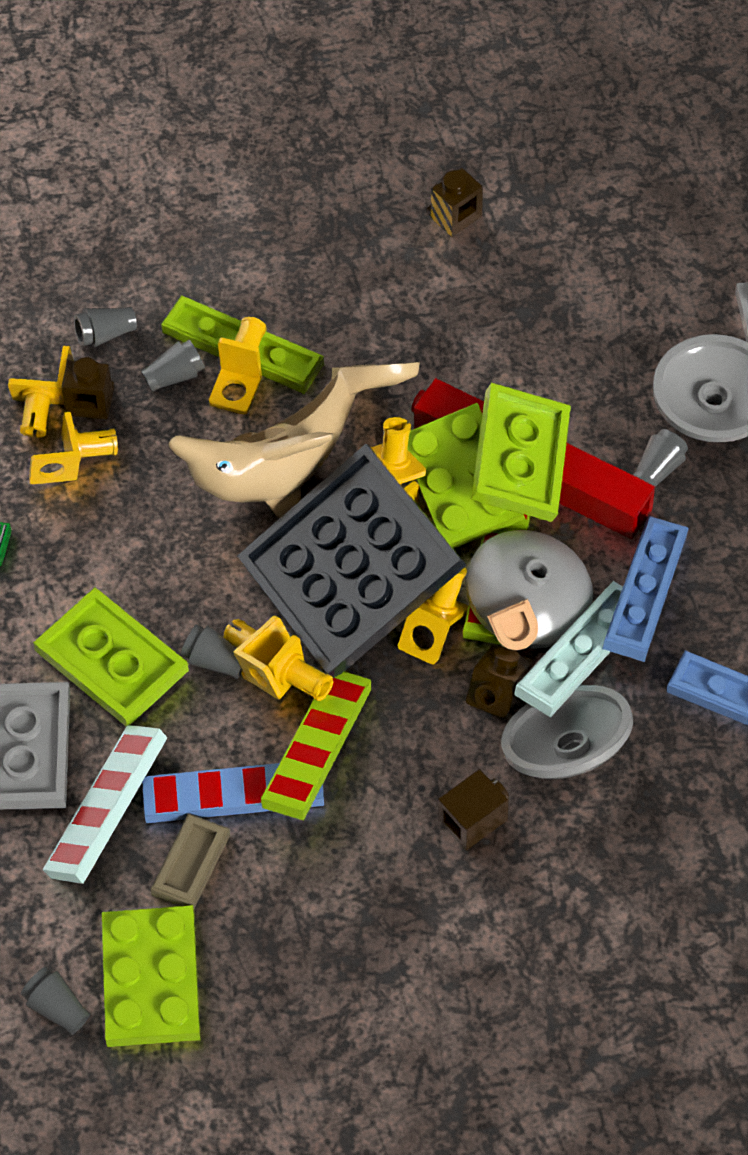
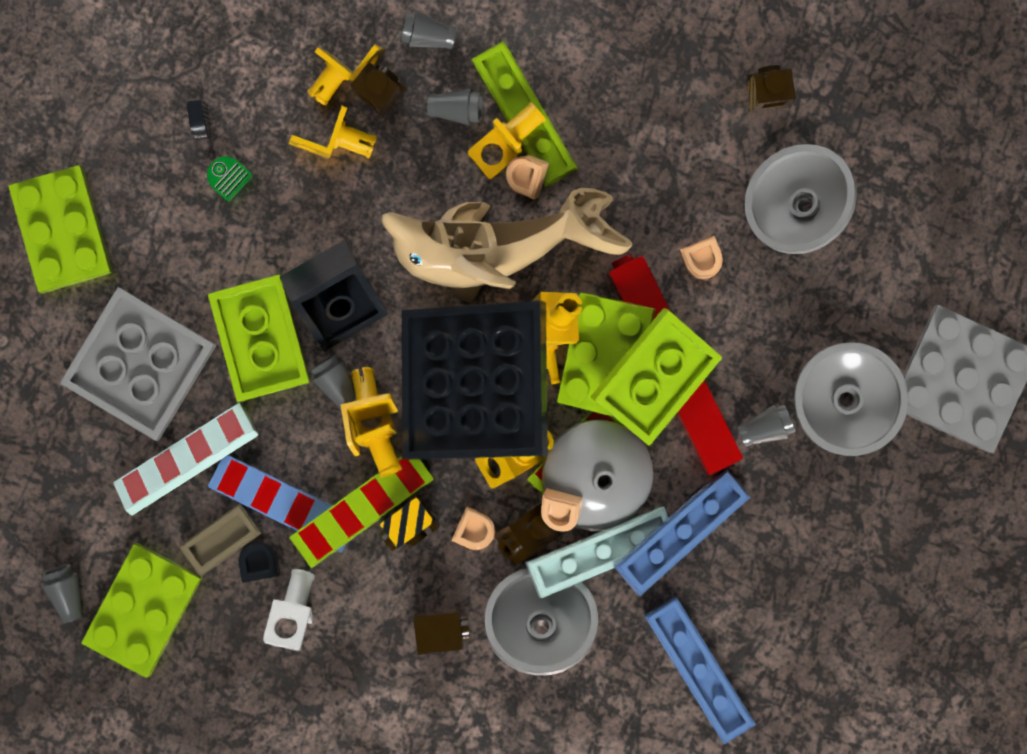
camera: 30 degrees right, 30 degrees up
none -> black tile [238,541,281,583]
none -> white bracket [263,569,315,651]
none -> black slope [280,240,388,351]
none -> brick [380,495,440,552]
none -> light nougat tile [451,506,495,550]
none -> light nougat tile [506,155,549,199]
none -> light nougat tile [679,236,723,280]
none -> light grey dish [745,144,857,254]

